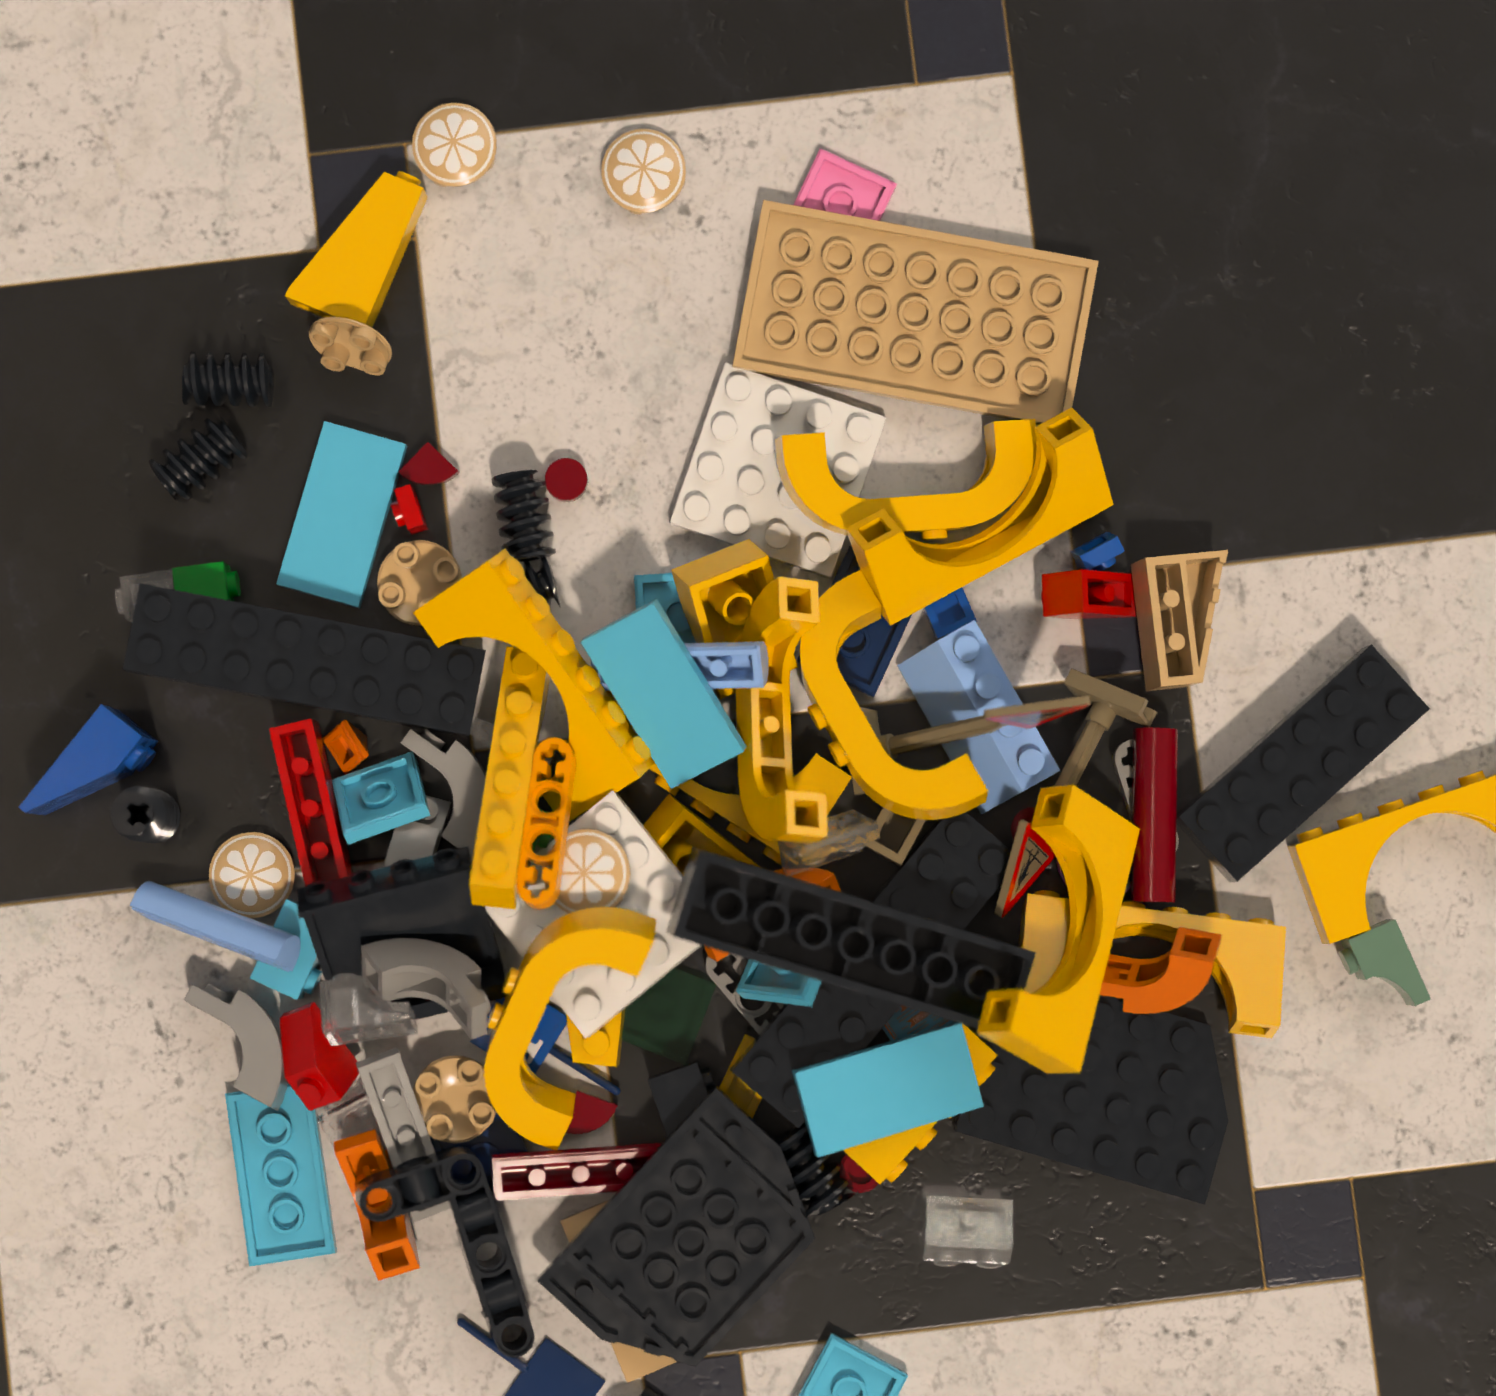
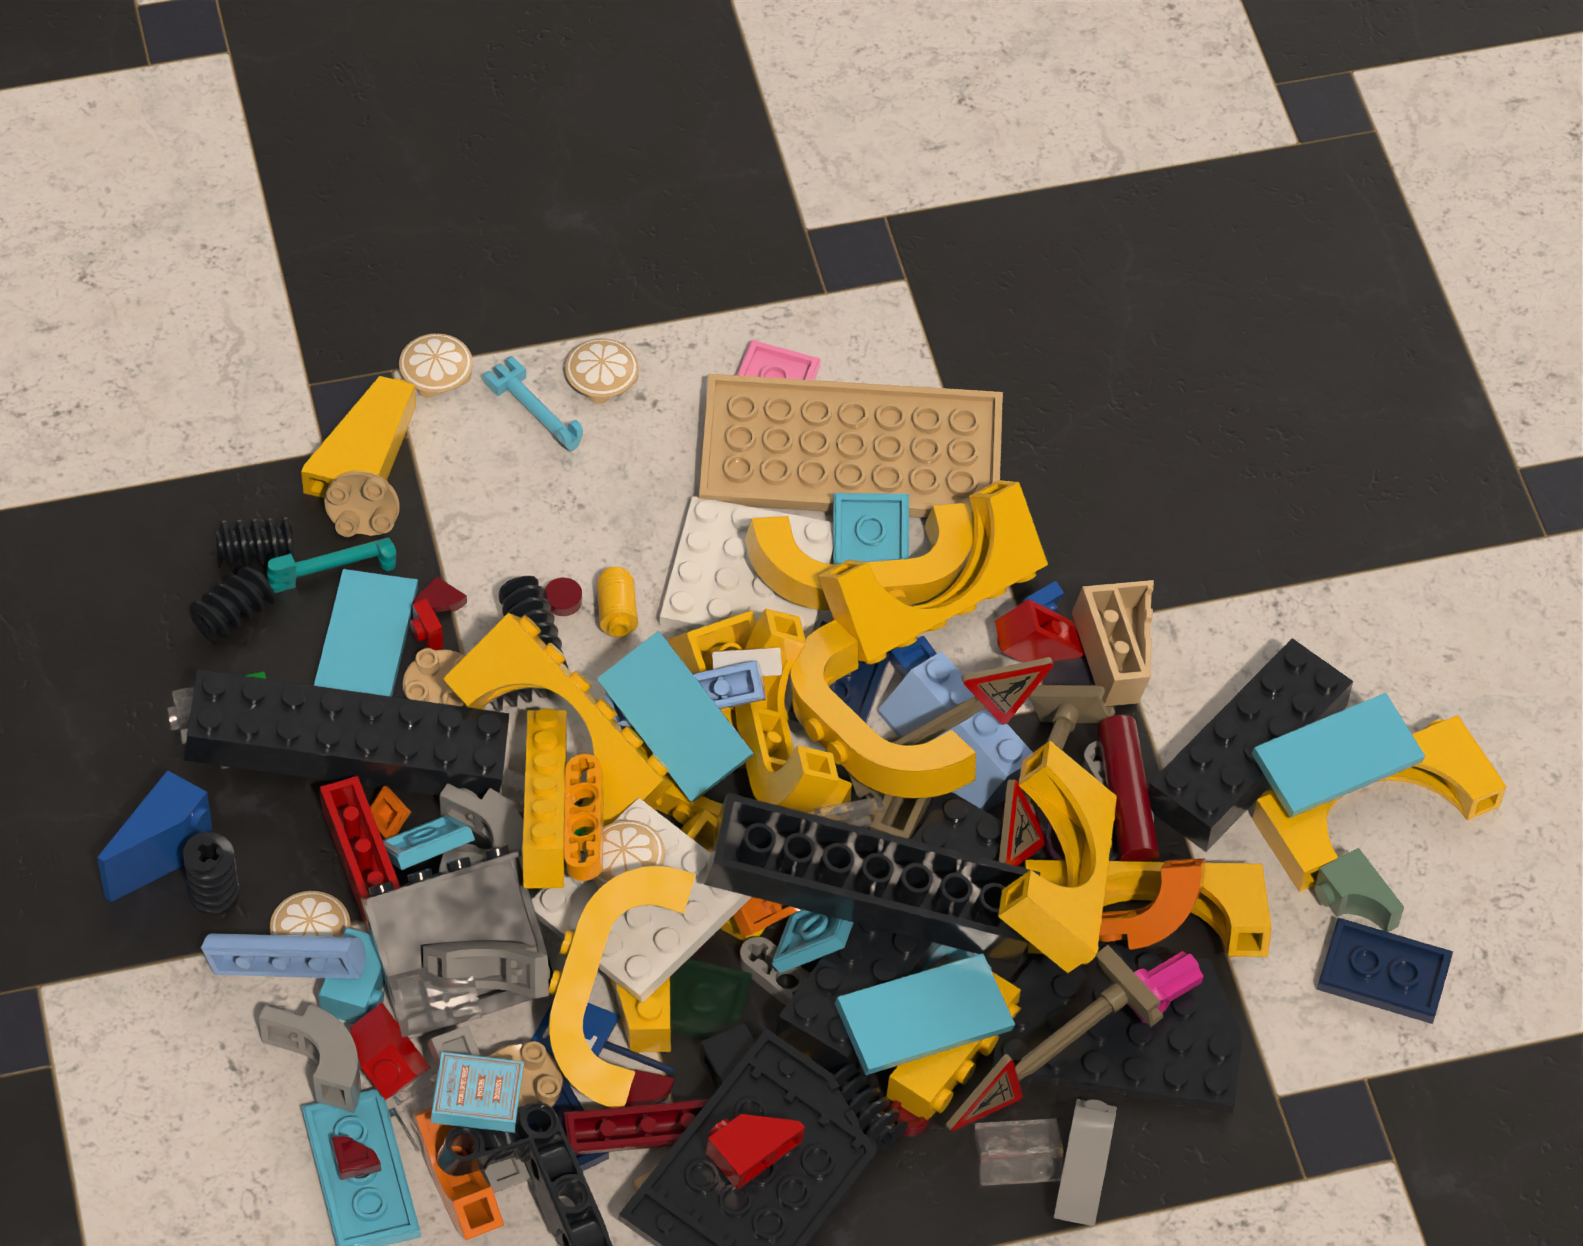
camera: 10 degrees left, 30 degrees down
none -> teal hinge [267,537,396,593]
none -> dark red tile [331,1136,381,1180]
none -> medium azure tile [431,1052,524,1133]
none -> medium azure hinge [481,356,583,451]
none -> yellow head [597,567,638,637]
none -> red slope [706,1114,805,1190]
none -> white sticker [712,648,782,676]
none -> medium azure tile [833,493,909,564]
none -> dark tan piece [946,945,1163,1132]
none -> light grey arch [1054,1099,1117,1226]
none -> dark pink piece [1127,951,1203,1023]
none -> medium azure tile [1251,693,1425,818]
none -> dark blue tile [1316,917,1453,1024]

